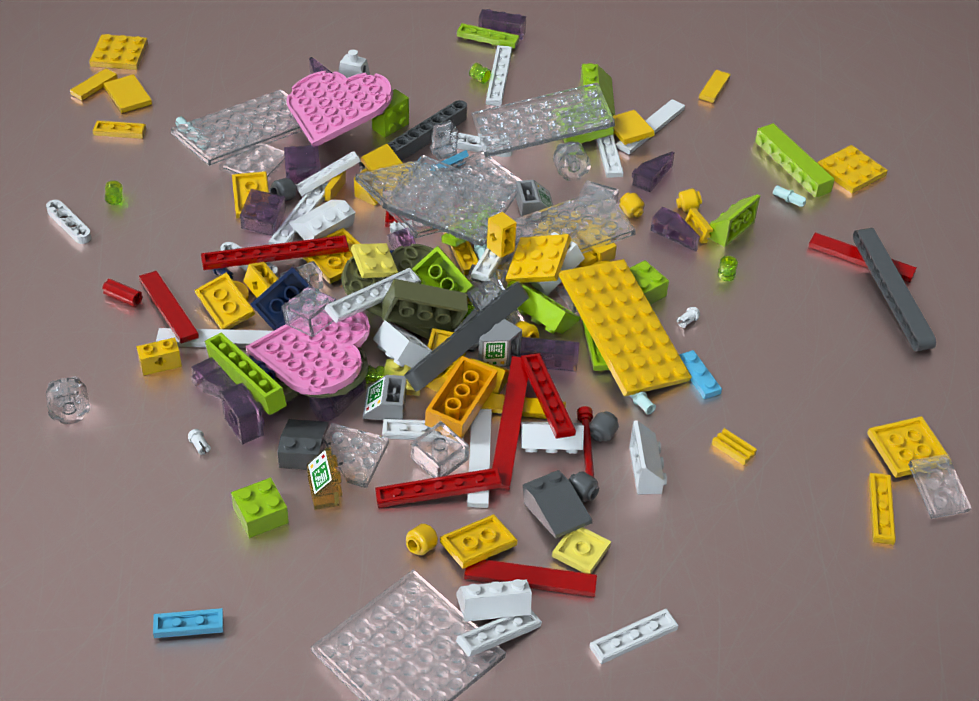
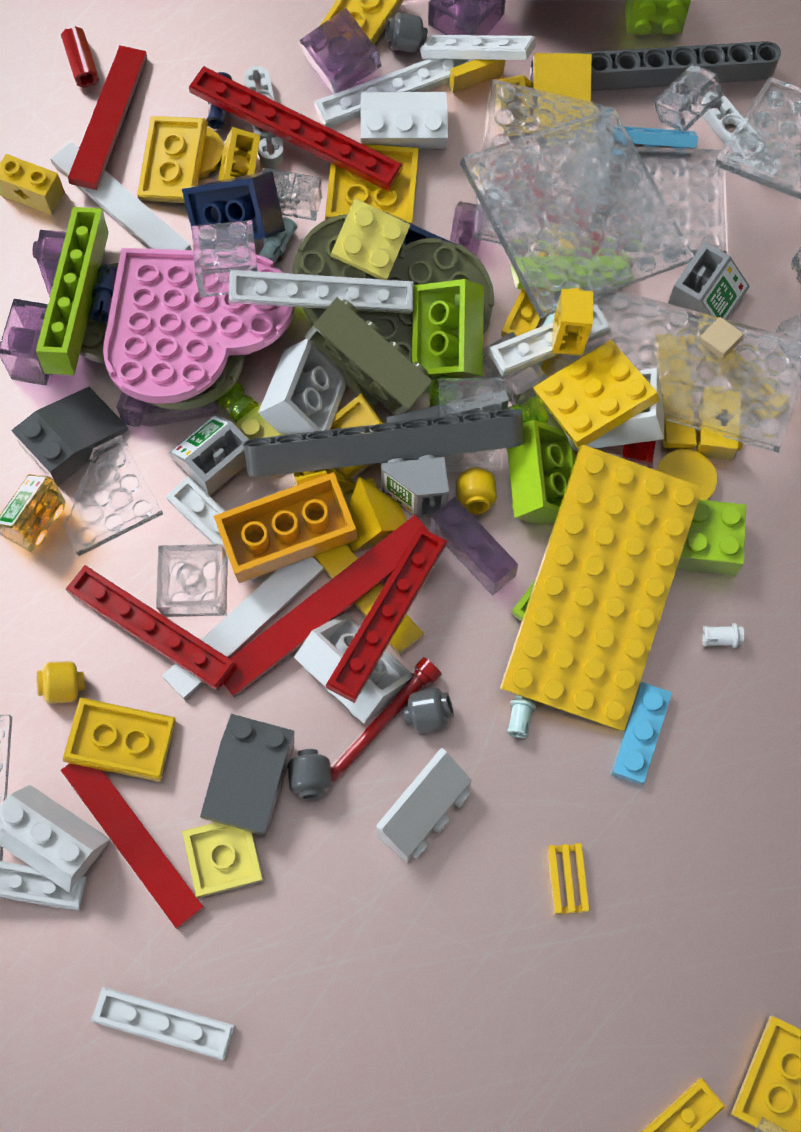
camera: 45 degrees right, 25 degrees up
none -> tan tile [699,317,744,359]

